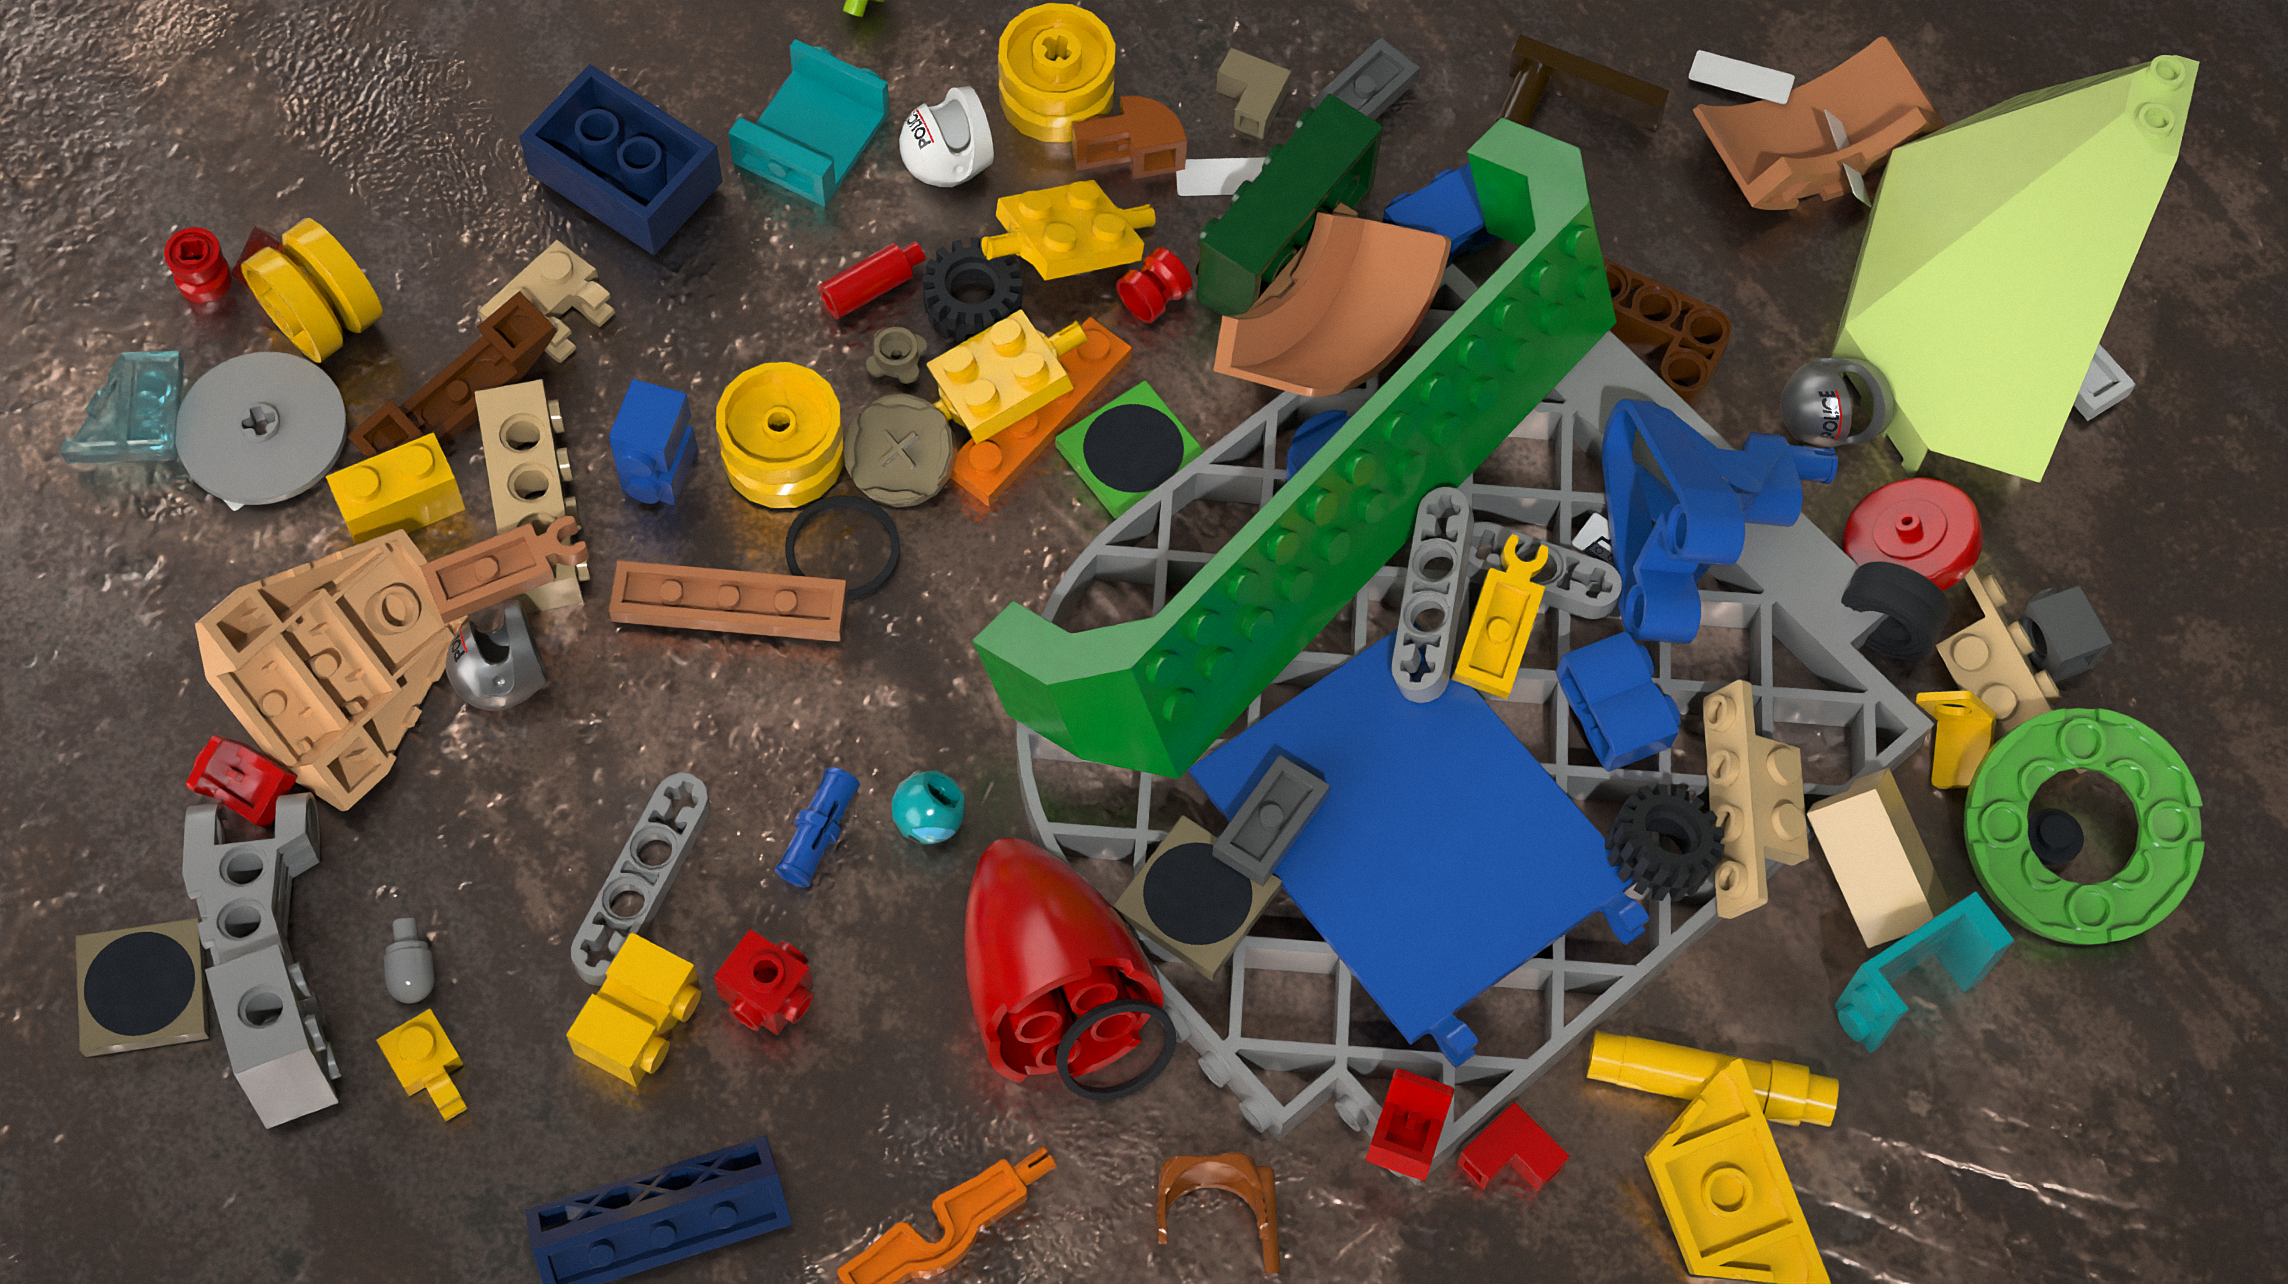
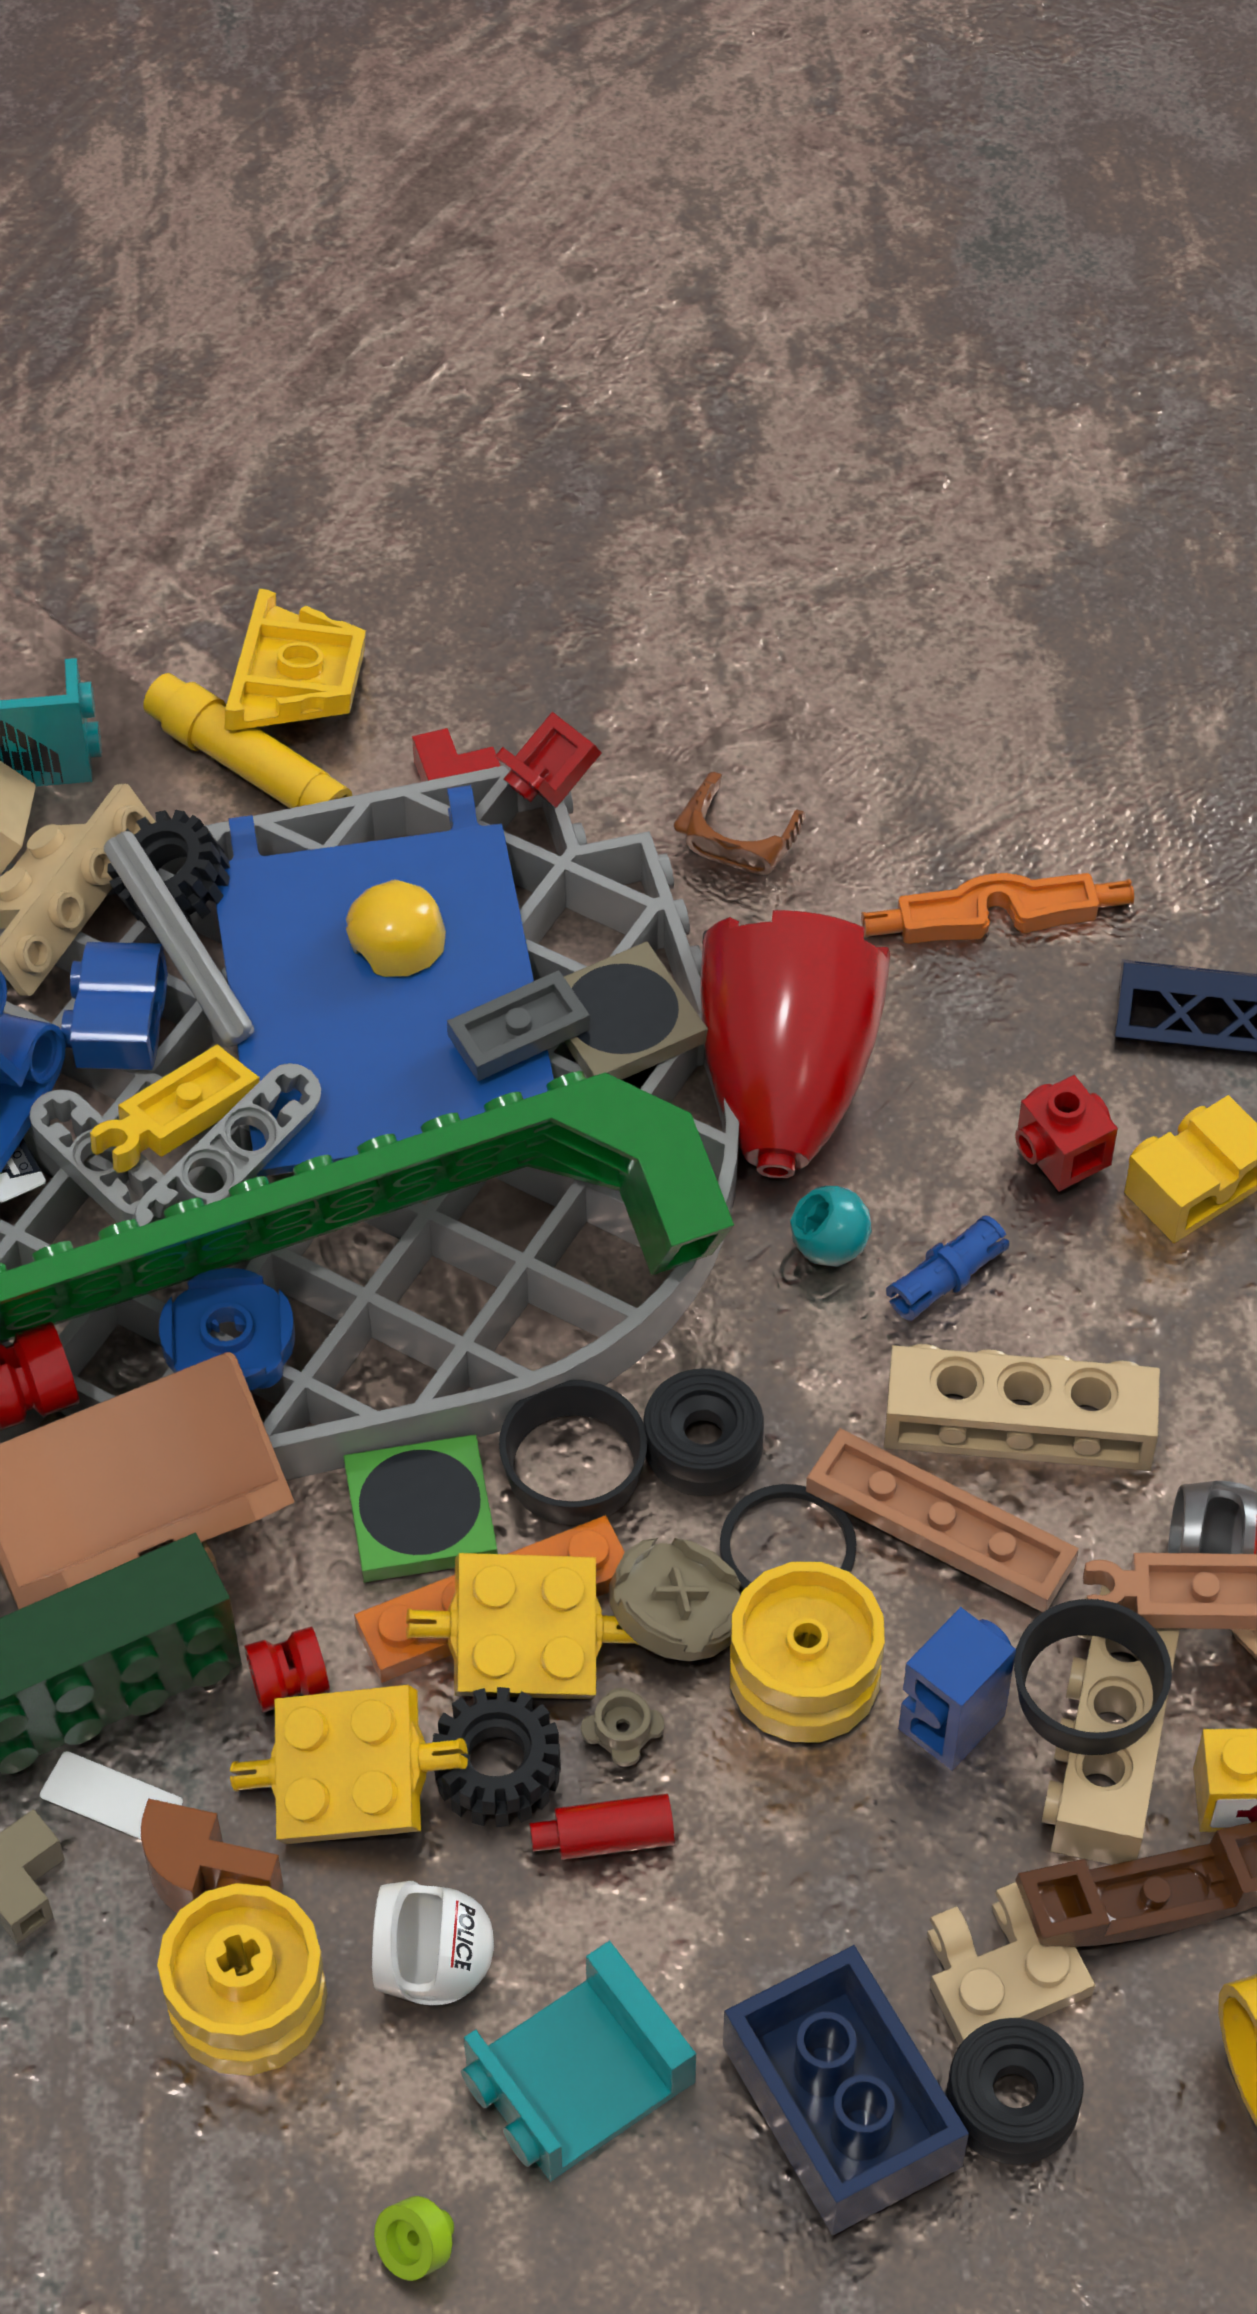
camera: 150 degrees left, 10 degrees down
light grey beam [571,773,710,986] -> none
none -> light grey axle [104,831,254,1047]
none -> yellow hair [346,879,446,977]
none -> black tyre [499,1380,647,1525]
none -> black tyre [643,1368,764,1497]
none -> tan brick [884,1344,1160,1471]
none -> black tyre [946,2018,1084,2165]
none -> black tyre [1014,1599,1172,1755]

